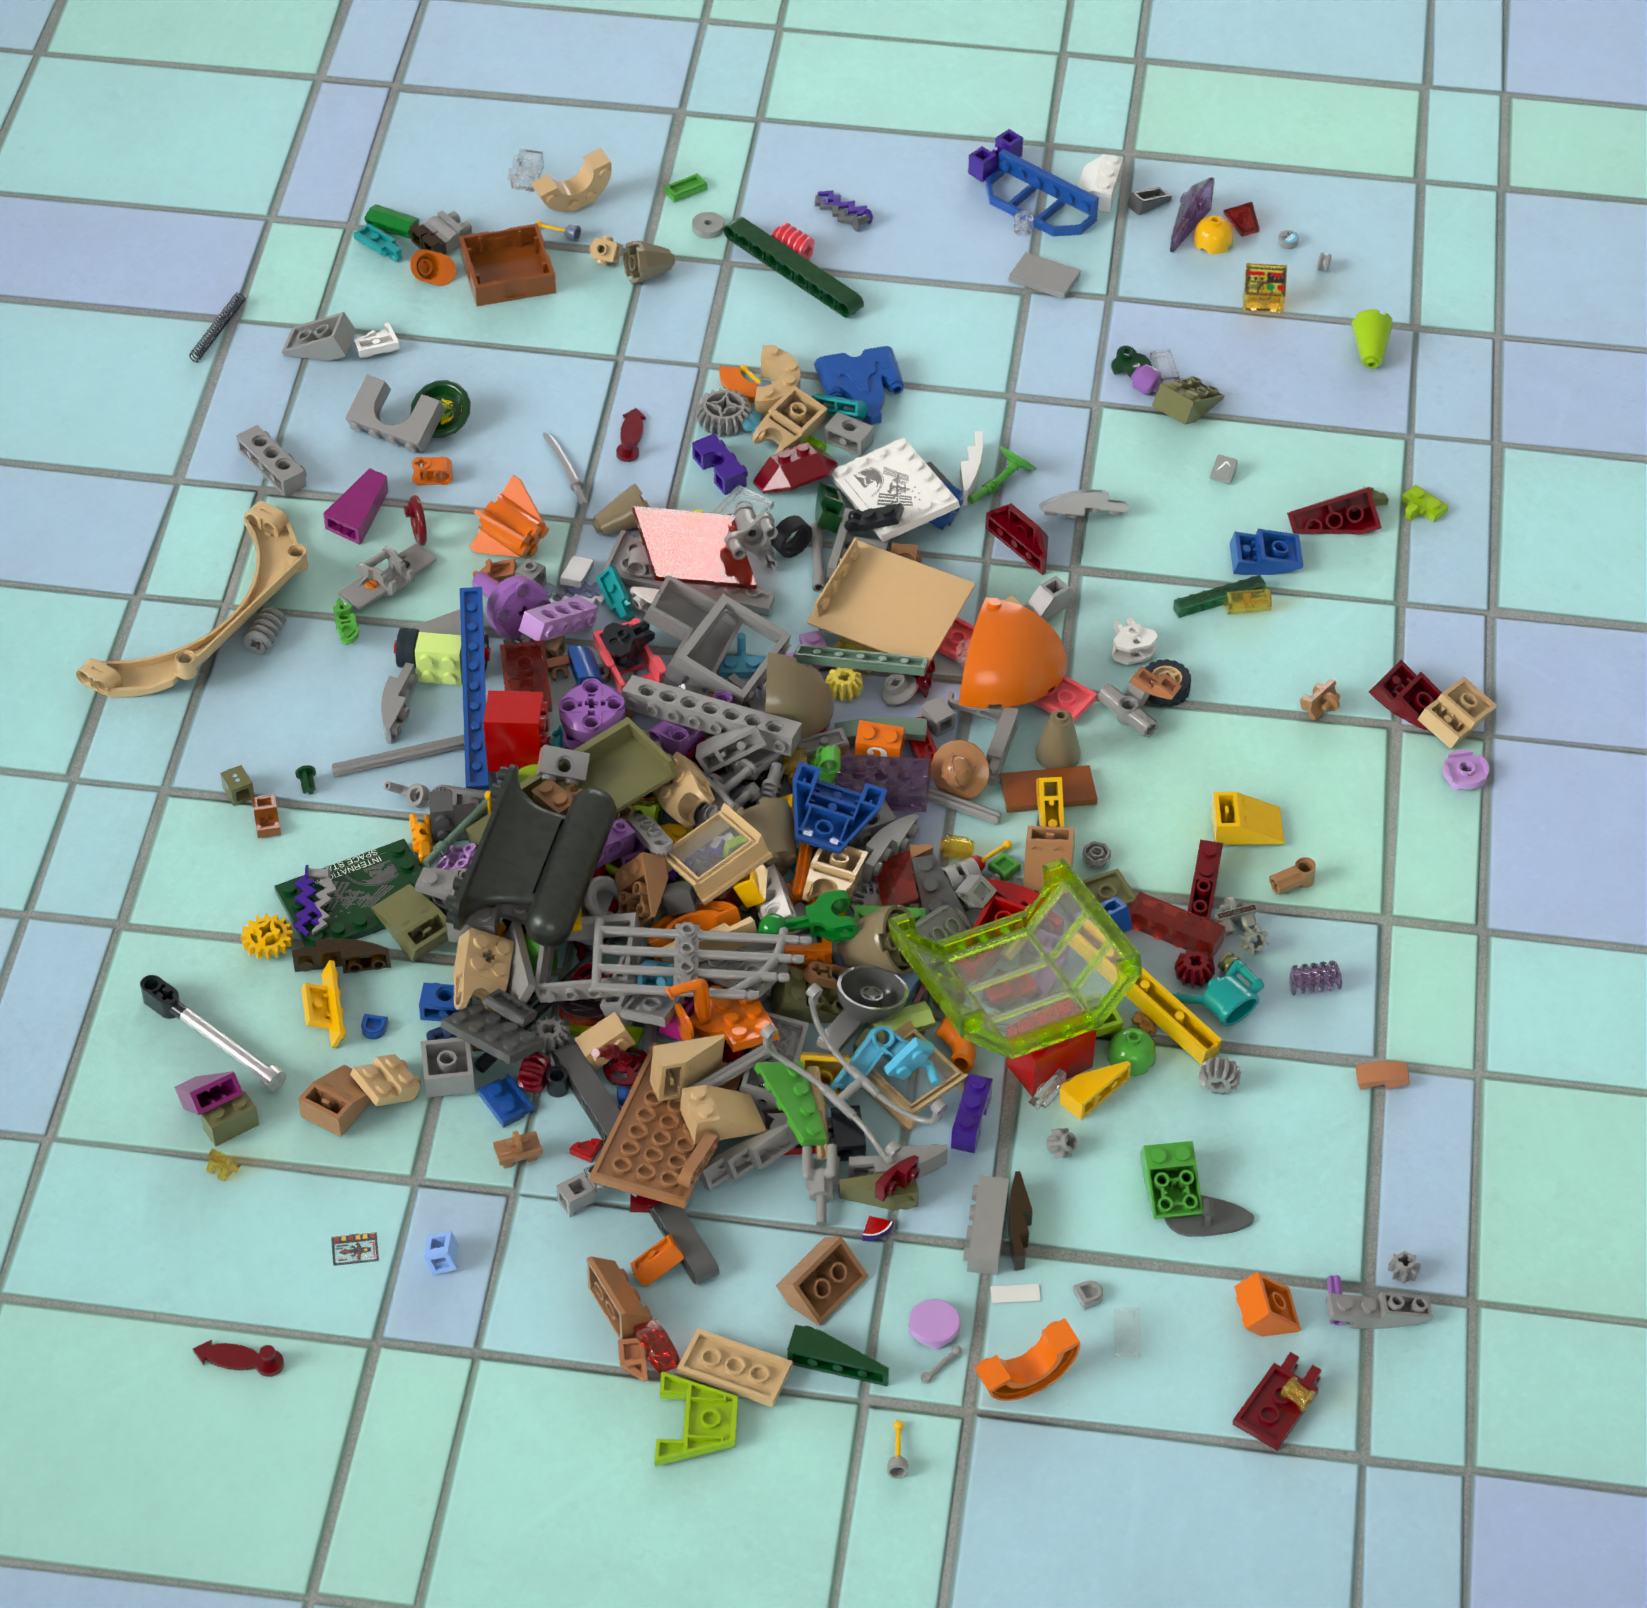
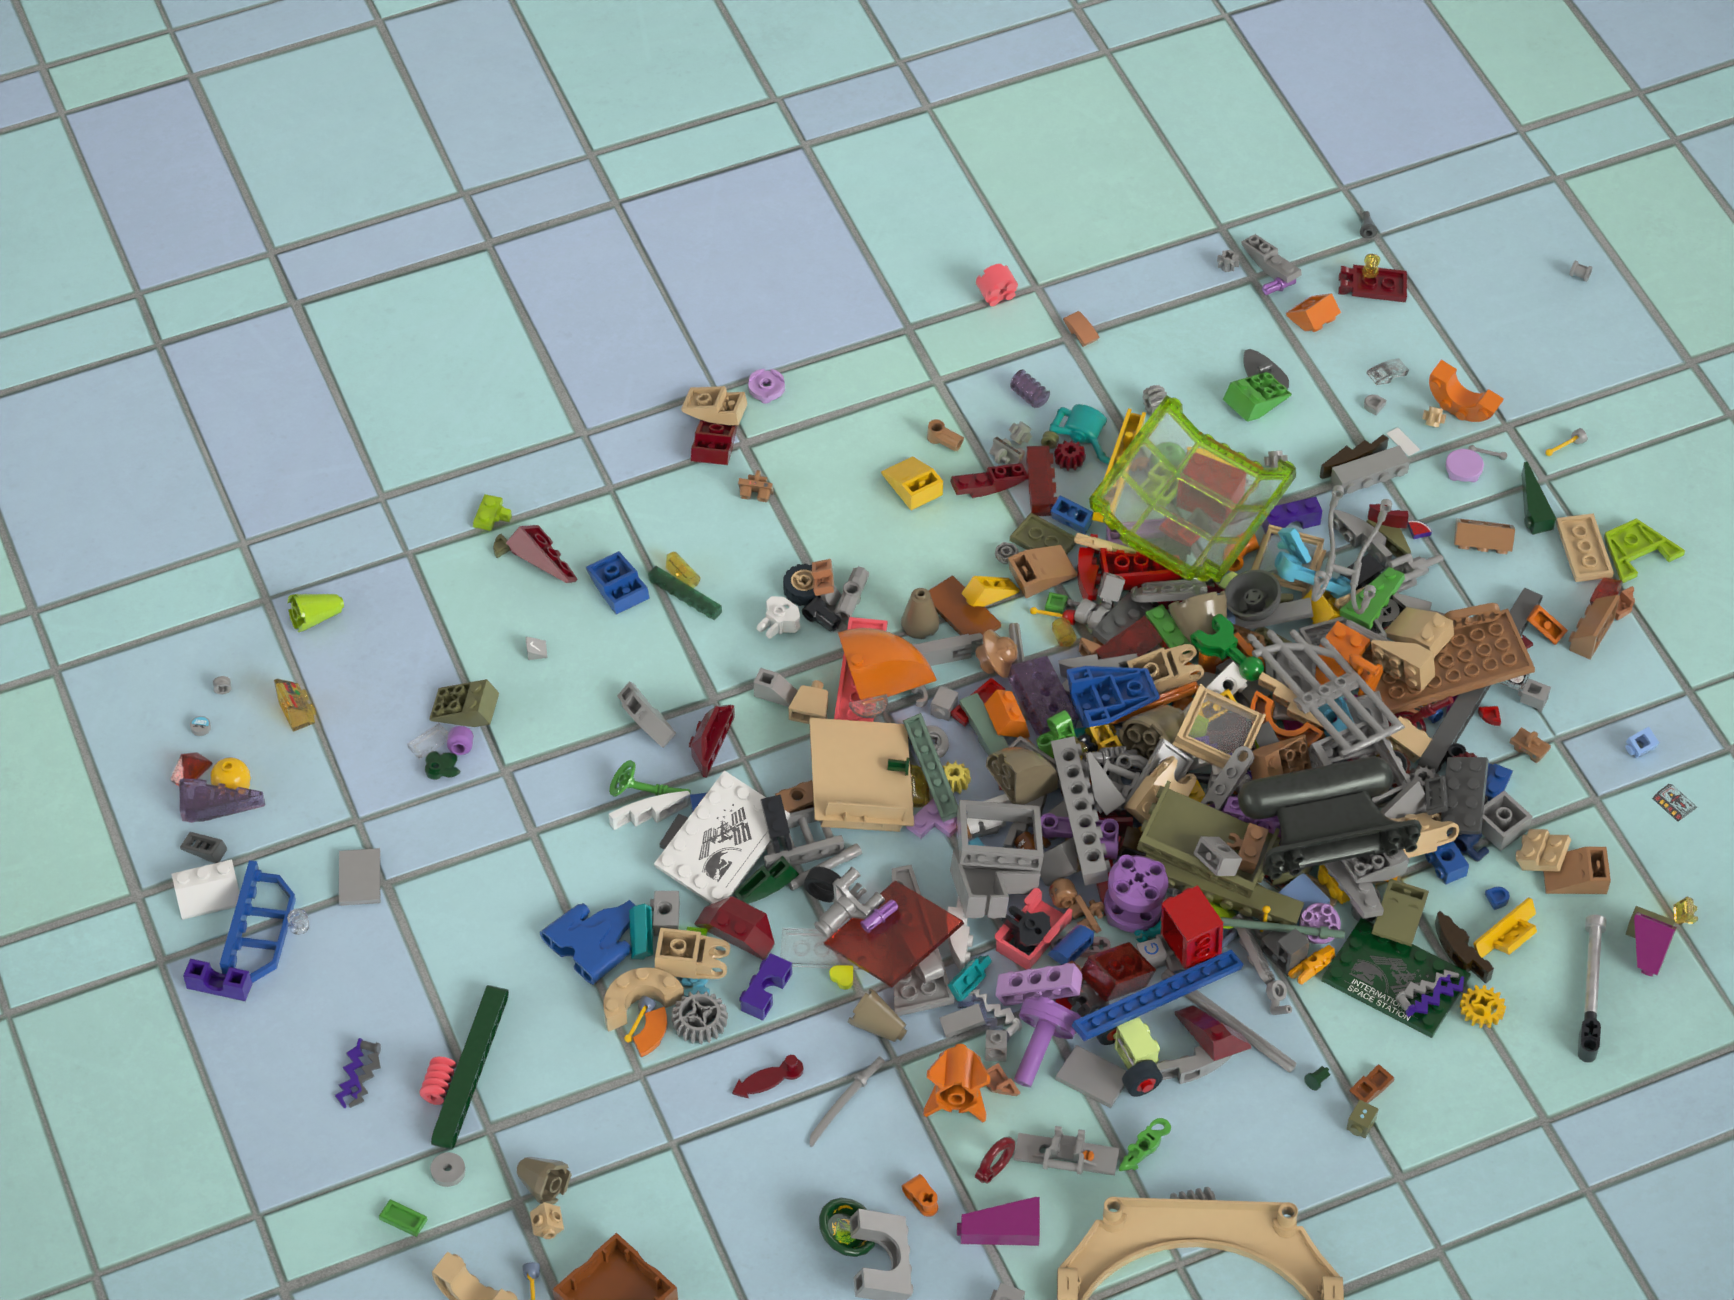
camera: 120 degrees left, 5 degrees up
none -> black piece [801,597,841,632]
none -> medium lavender axle [860,900,898,933]
none -> dark green piece [887,757,910,776]
none -> coral brick [976,264,1018,306]
none -> dark red wedge [1175,1005,1251,1061]
none -> dark grey cone [1360,211,1378,238]
none -> tan gear [1422,406,1446,427]

